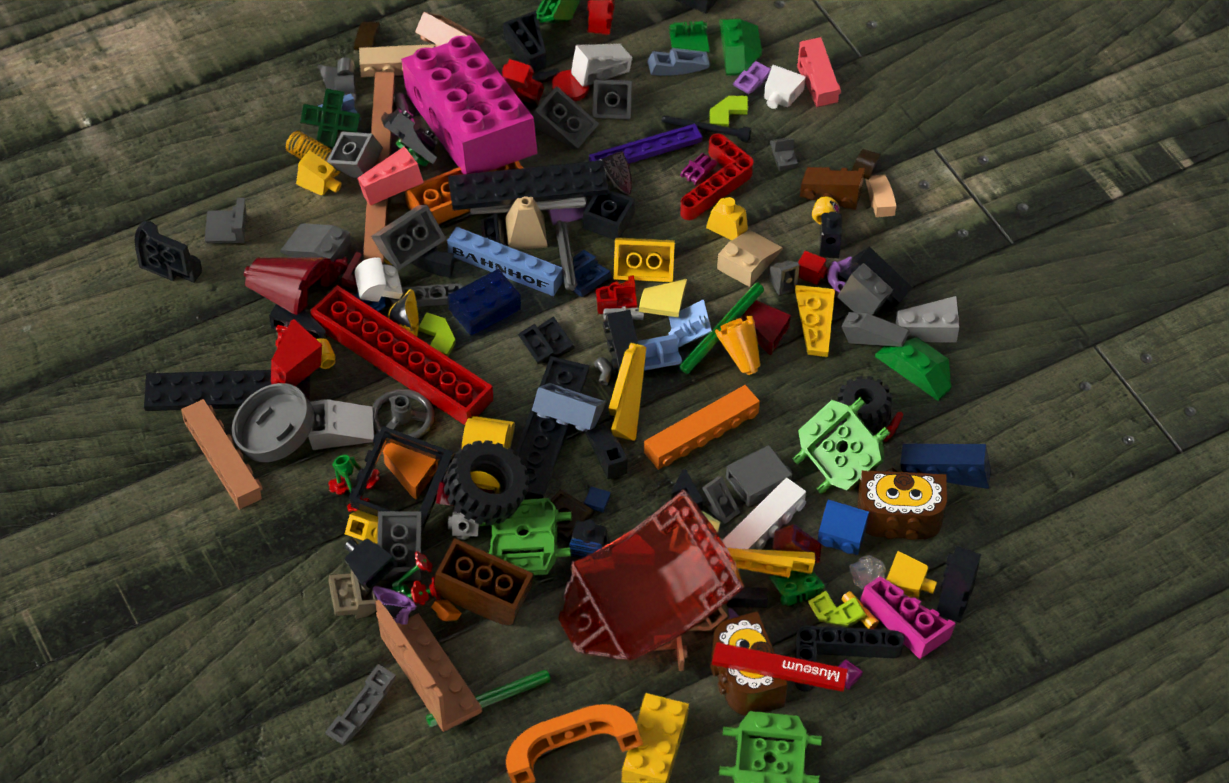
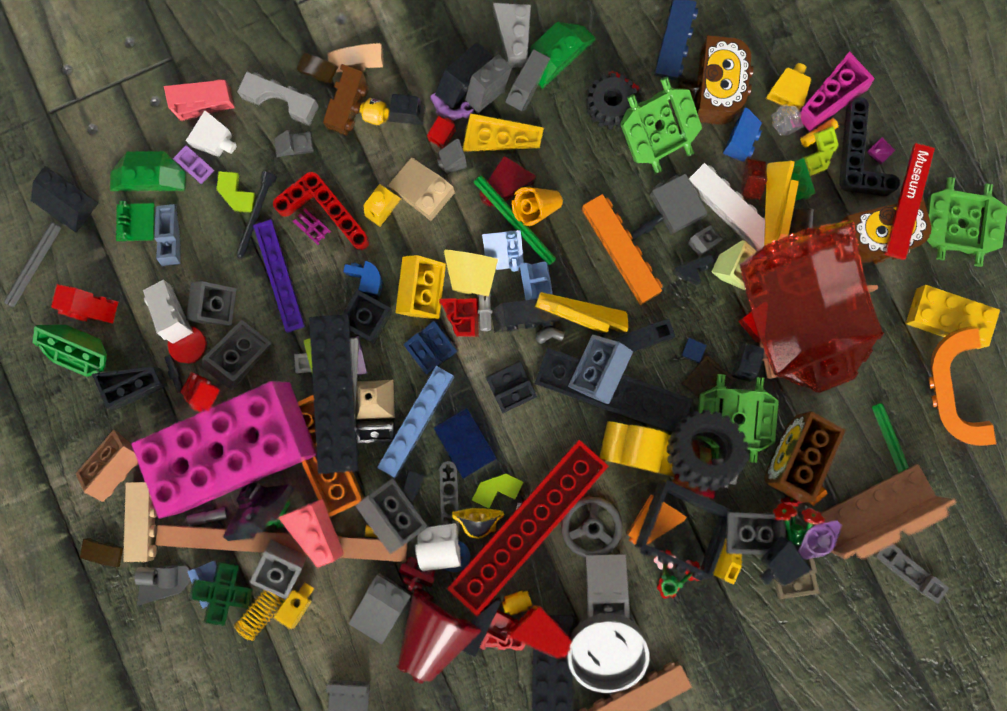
camera: 80 degrees left, 30 degrees up
dark grey axle [555,220,577,291] -> none
shield [600,151,632,196] -> none
black wedge [937,546,982,623] -> none
none -> light grey arch [237,72,318,126]
none -> blue brick [343,261,383,297]
none -> black bar [631,214,664,241]

